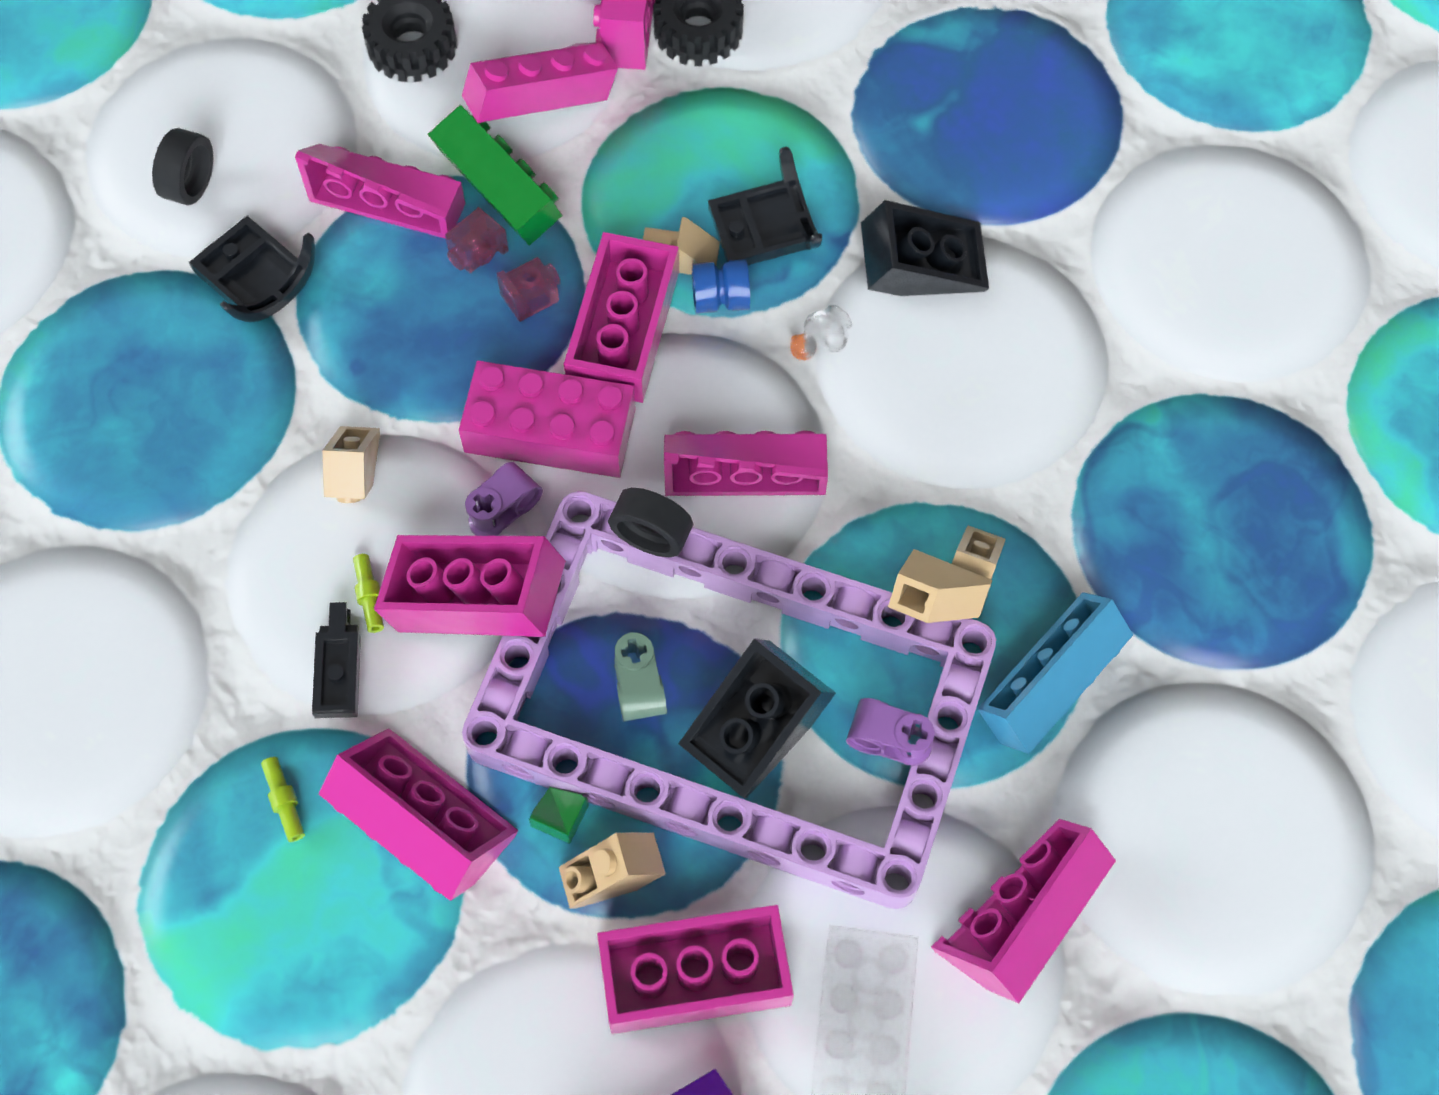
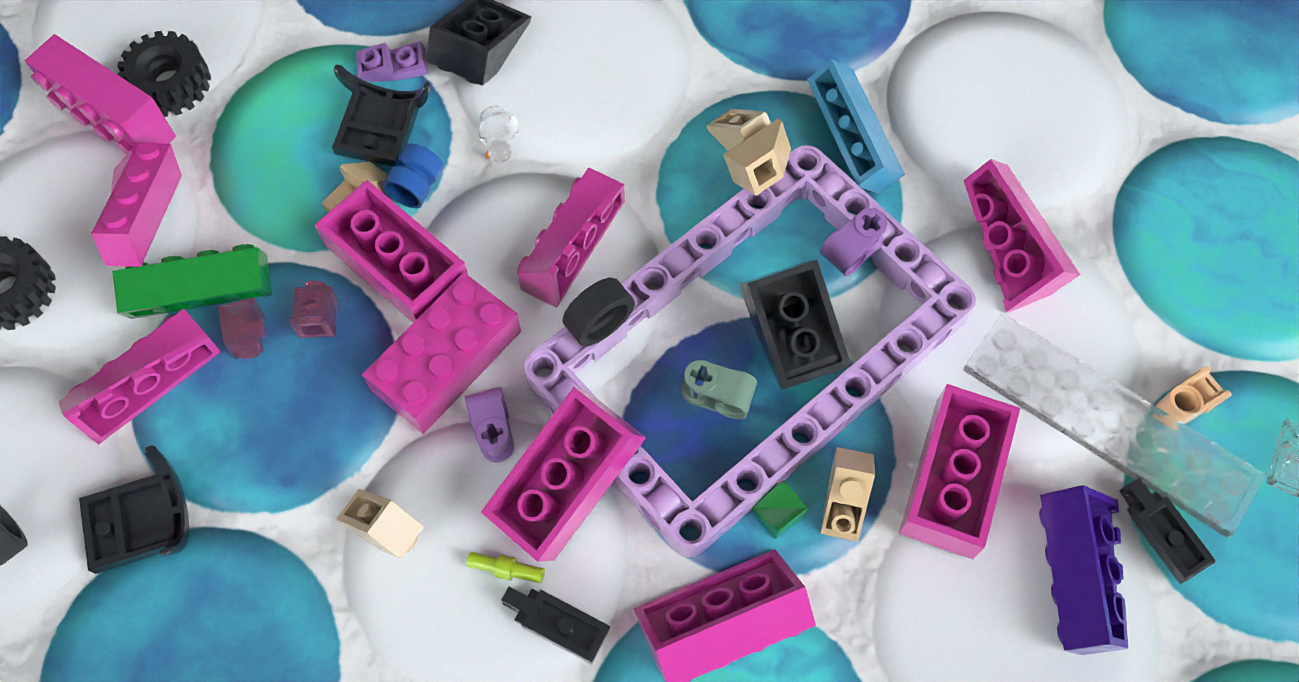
camera: 60 degrees left, 0 degrees up
none -> medium lavender slope [356,41,429,82]

